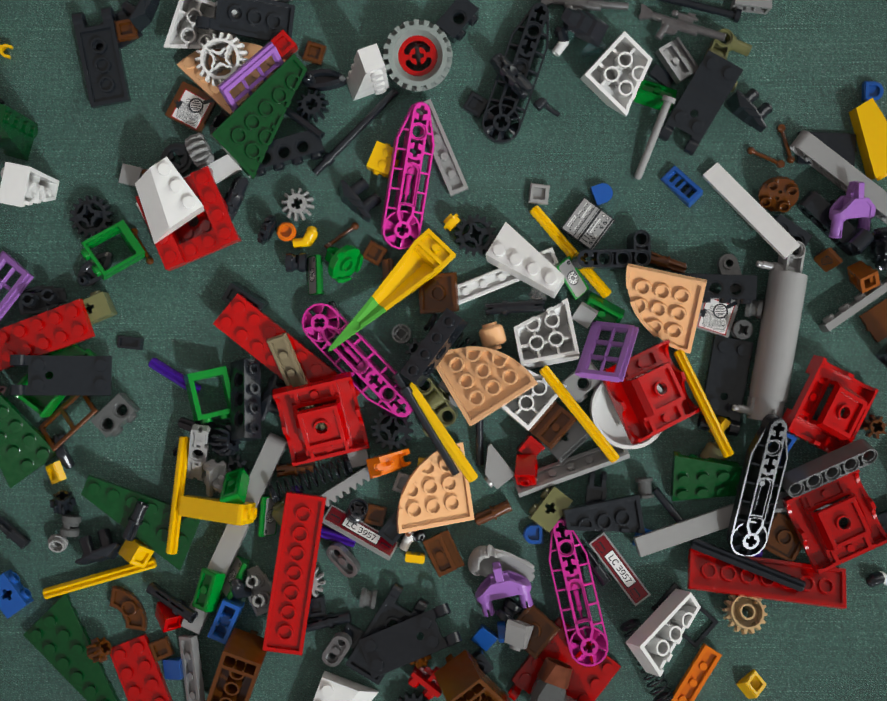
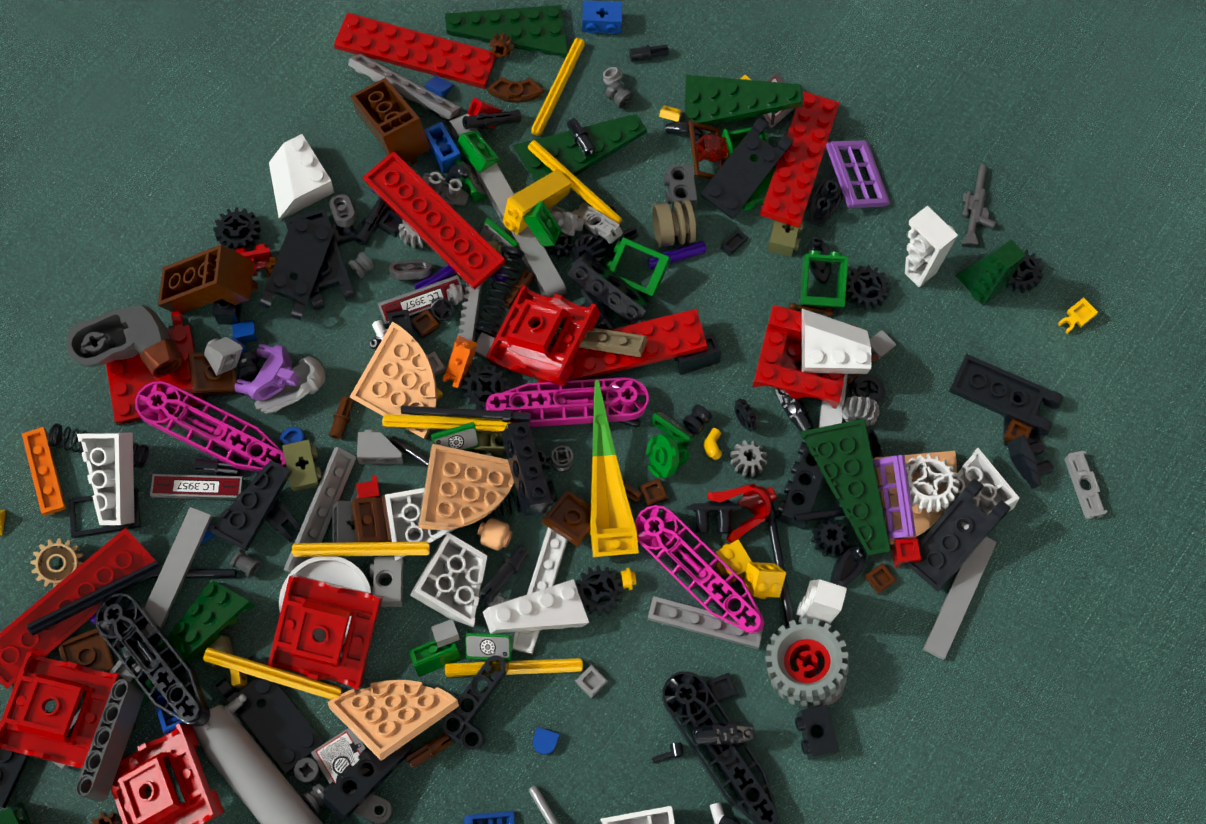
camera: 120 degrees right, 20 degrees down
black gear [50,490,76,515] -> none
black connector [75,528,122,565] -> none
yellow brick [118,538,154,568] -> none
reddish brown tile [148,635,175,662] -> none
tile [165,81,217,133] -> none
orange plate [277,222,297,242] -> none
reddish brown hinge [324,222,359,249] -> none
yellow tile [405,551,425,564] -> none
reddish brown plate [422,529,465,577] -> none
red brick [514,454,538,487] -> none
light grey tile [561,197,615,250] -> none
medium lavender piece [575,321,639,383] -> none
none -> slope [431,422,479,451]
none -> light grey plate [447,283,463,305]
none -> dark tan wheel [652,199,696,248]
none -> clear red brick [694,134,728,162]
none -> red piece [708,483,777,544]
none -> yellow head [742,562,786,599]

